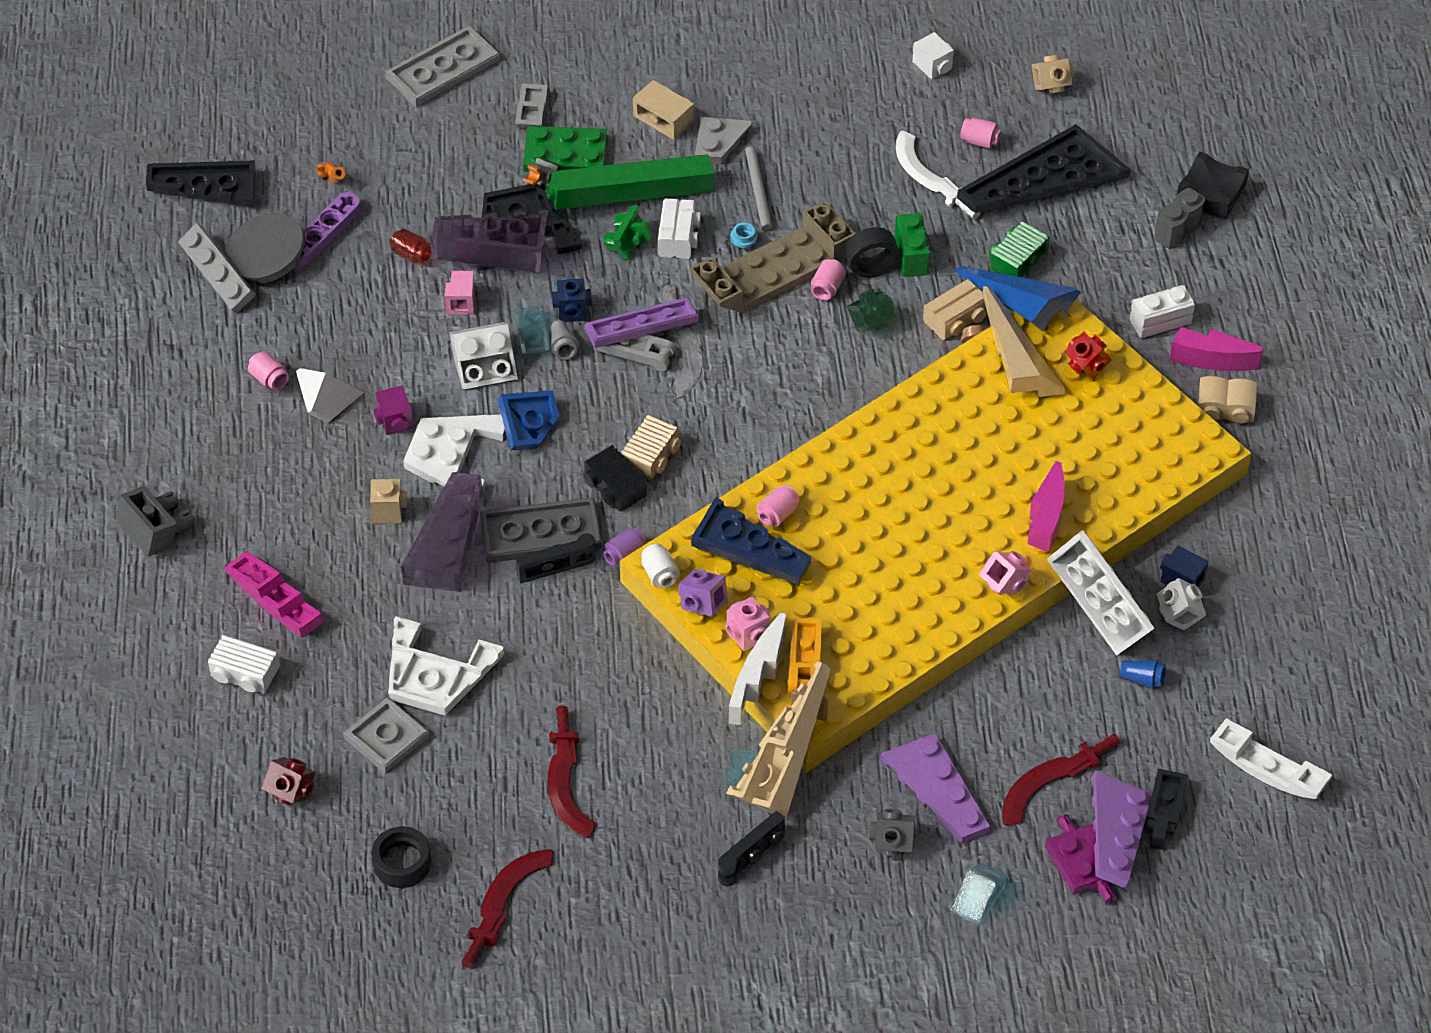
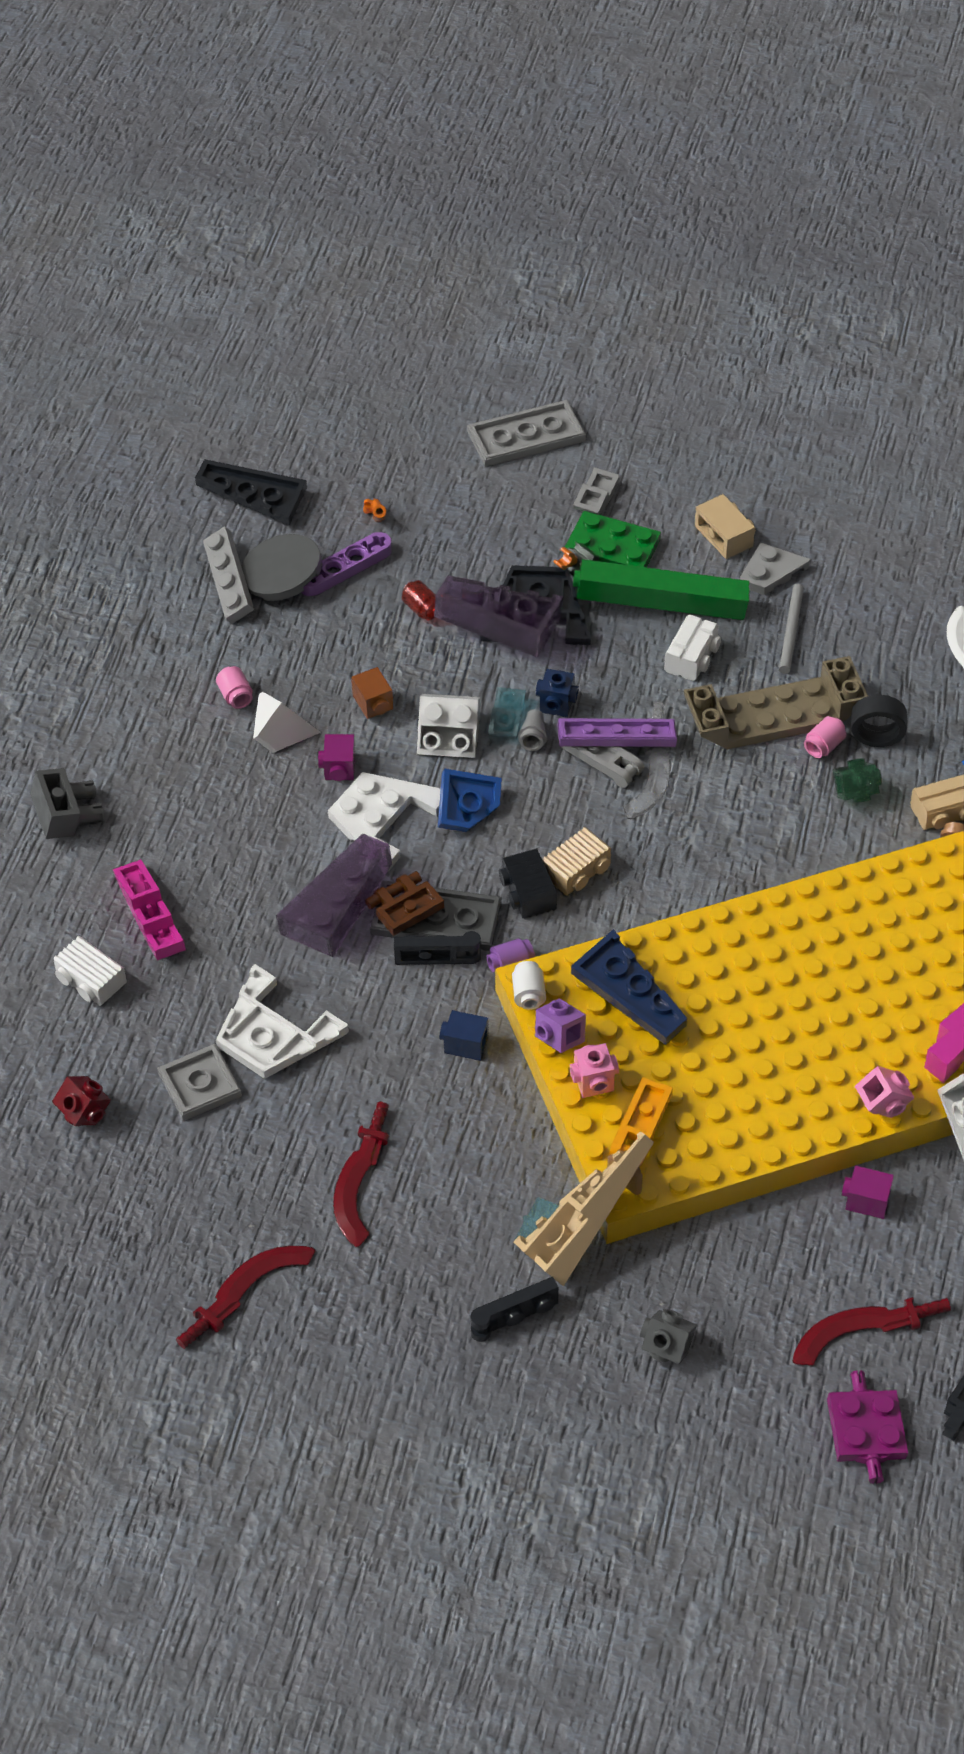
camera: 20 degrees right, 0 degrees up
tan brick [370,479,407,524] -> none
black tyre [371,826,432,888] -> none
bright pink brick [444,270,475,314] -> none
green hips [604,206,652,260] -> none
white slope [729,613,786,725] -> none
medium azure plate [730,223,758,248] -> none
bright pink brick [757,485,799,527] -> none
medium lavender wing [880,733,990,844] -> none
green brick [894,213,930,277] -> none
clear light blue slope [951,863,1009,926] -> none
medium lavender wing [1091,771,1152,888] -> none
none -> dark orange brick [351,667,393,719]
none -> reddish brown plate [365,871,444,936]
none -> dark blue brick [439,1010,489,1061]
none -> magenta brick [841,1165,894,1219]

